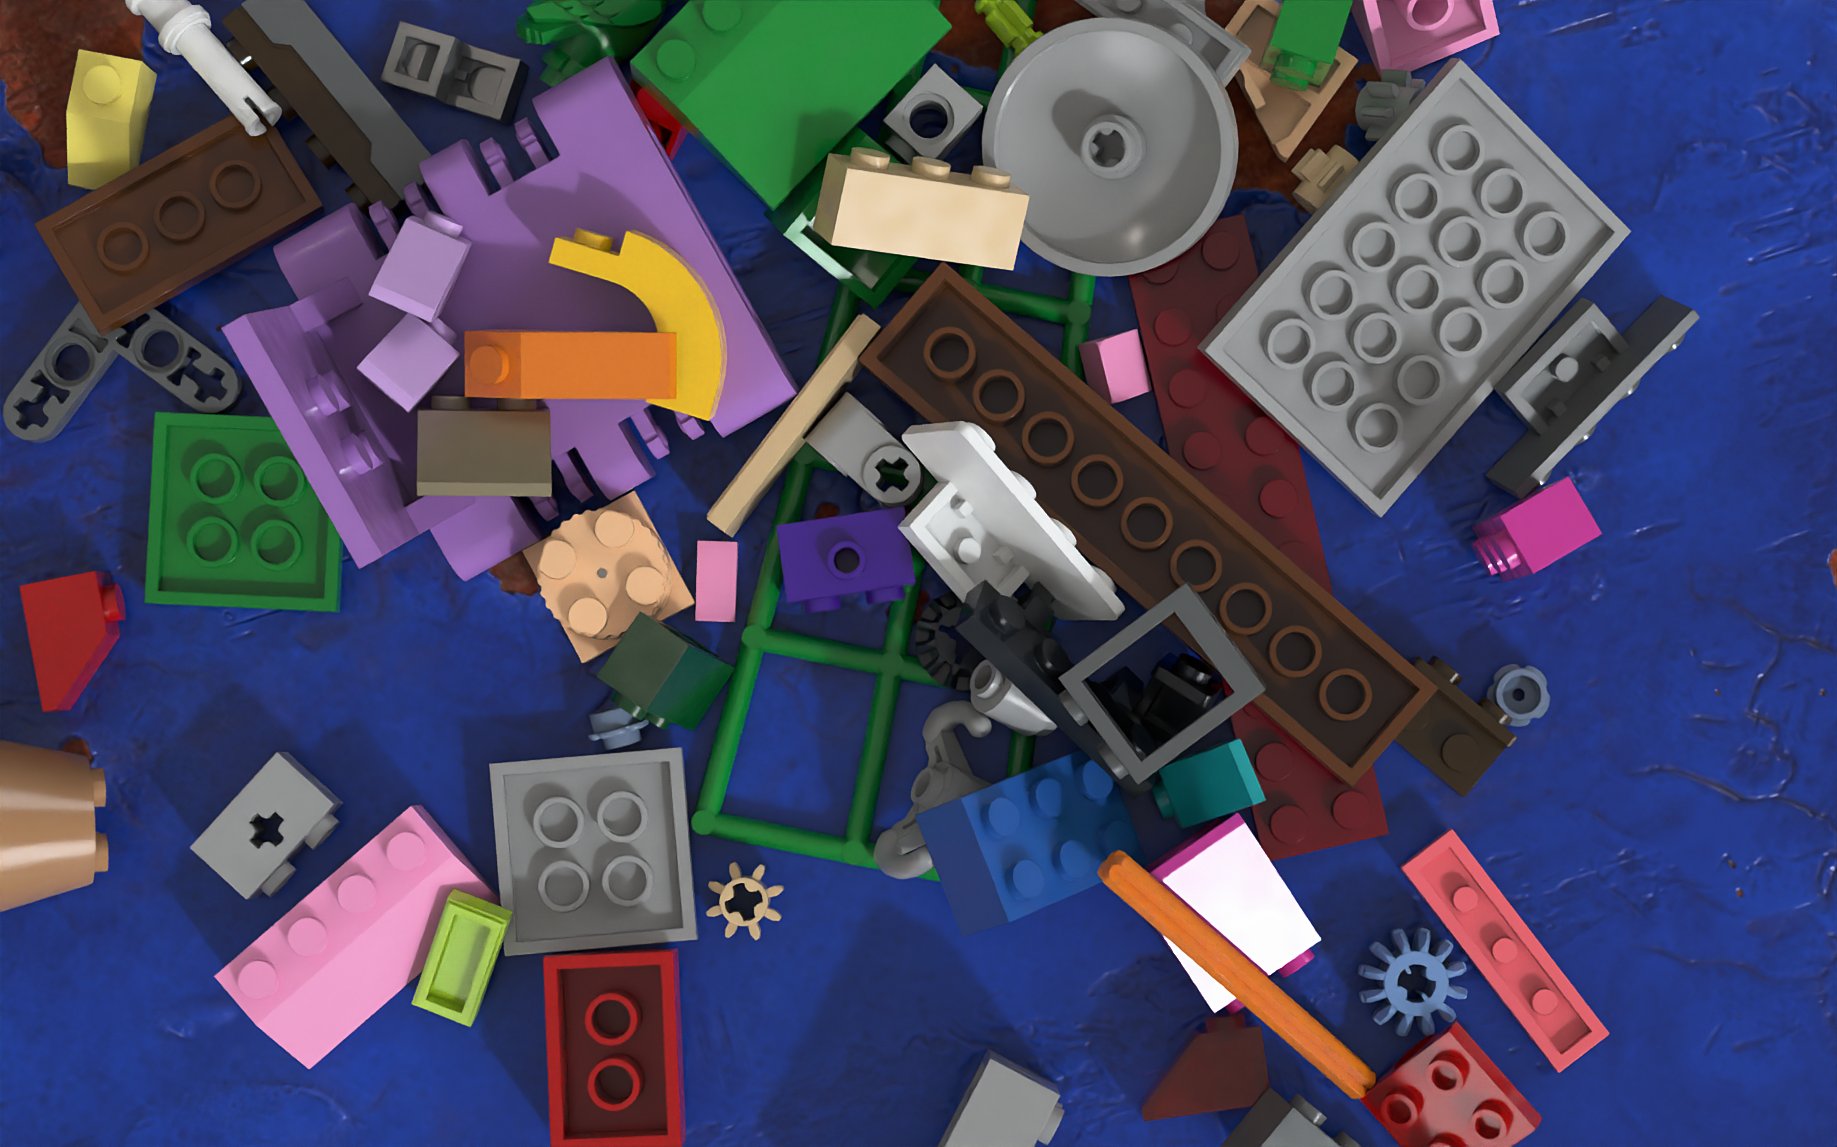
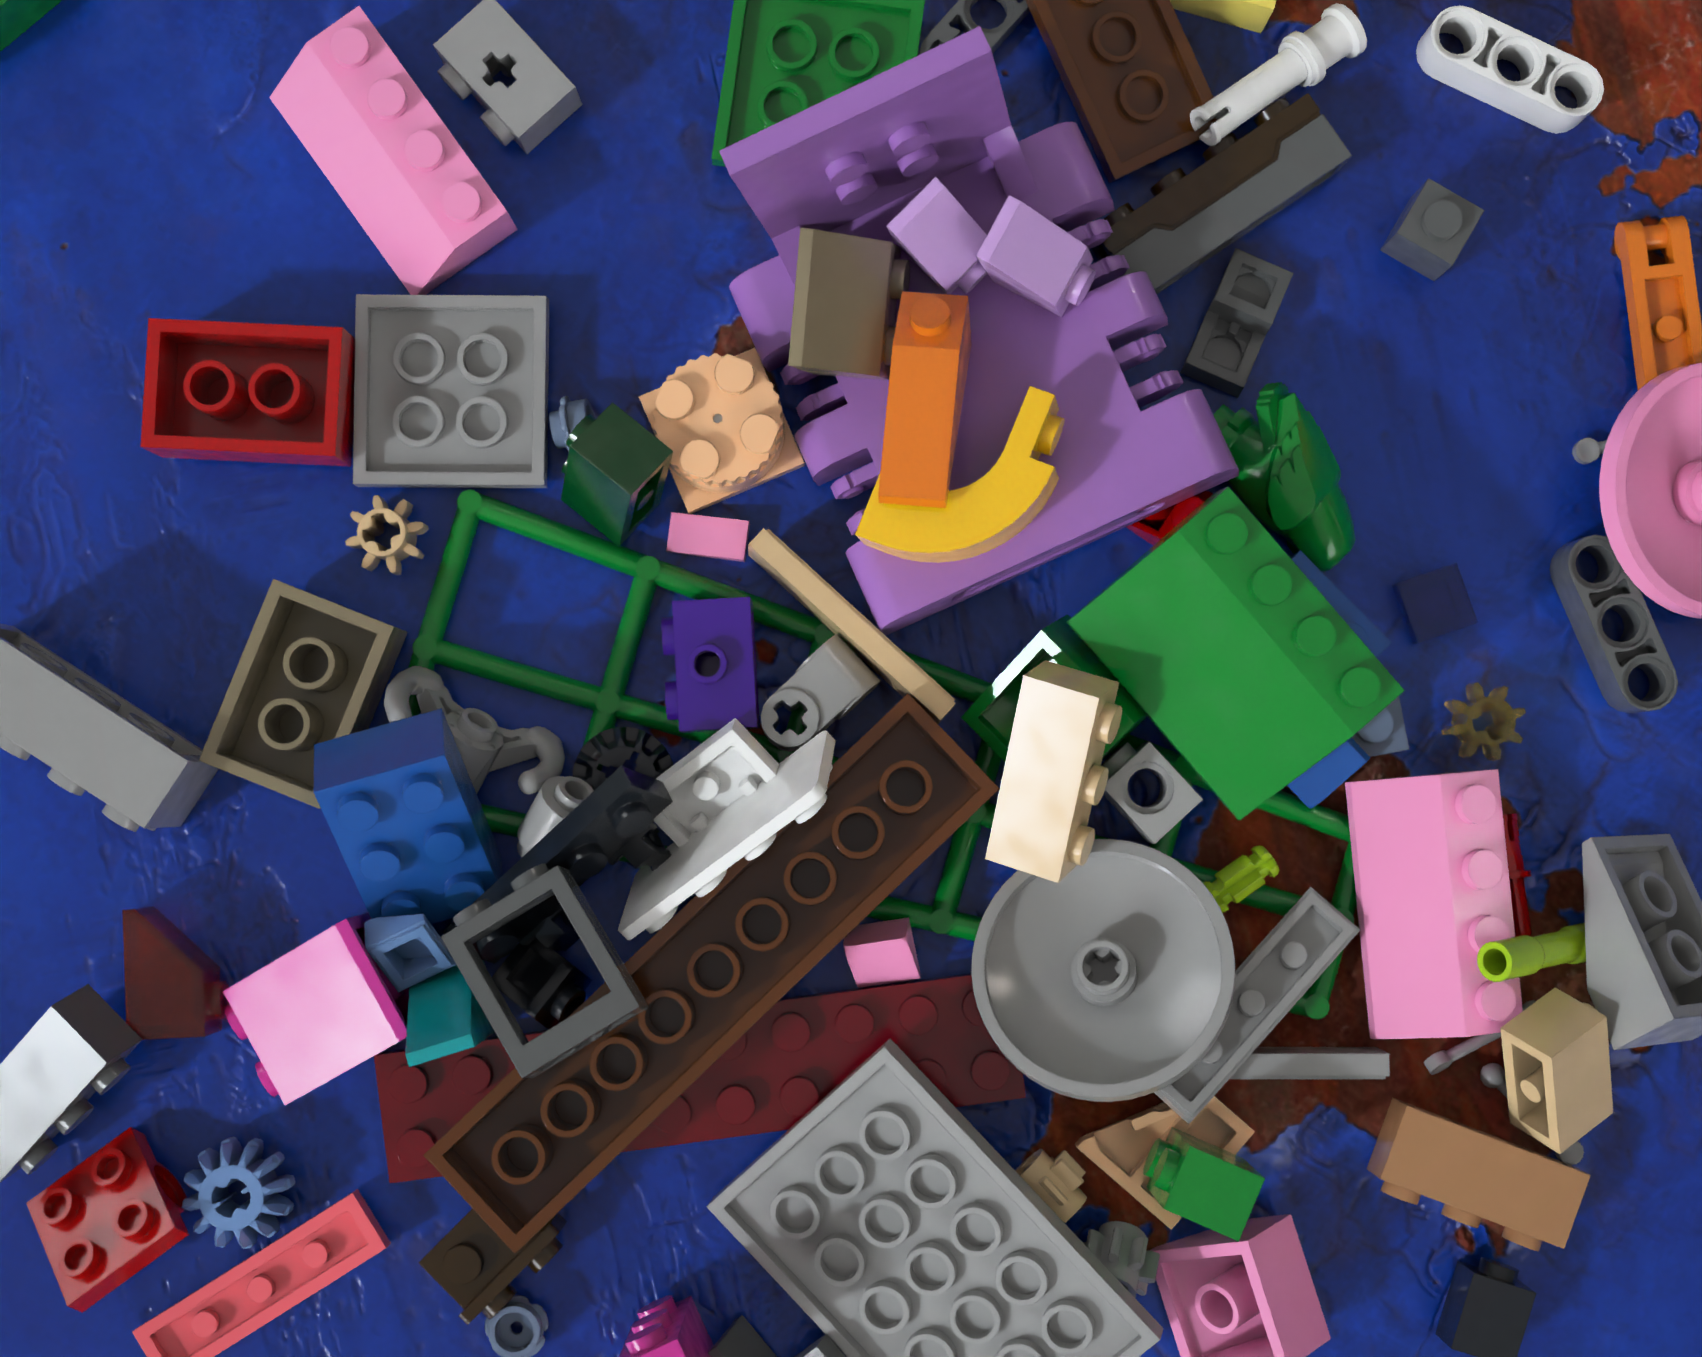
camera: 90 degrees right, 0 degrees up
lime tile [411,888,513,1027] -> none
orange axle [1097,850,1377,1099] -> none
none -> dark tan brick [198,579,408,809]
none -> medium blue slope [364,914,457,993]

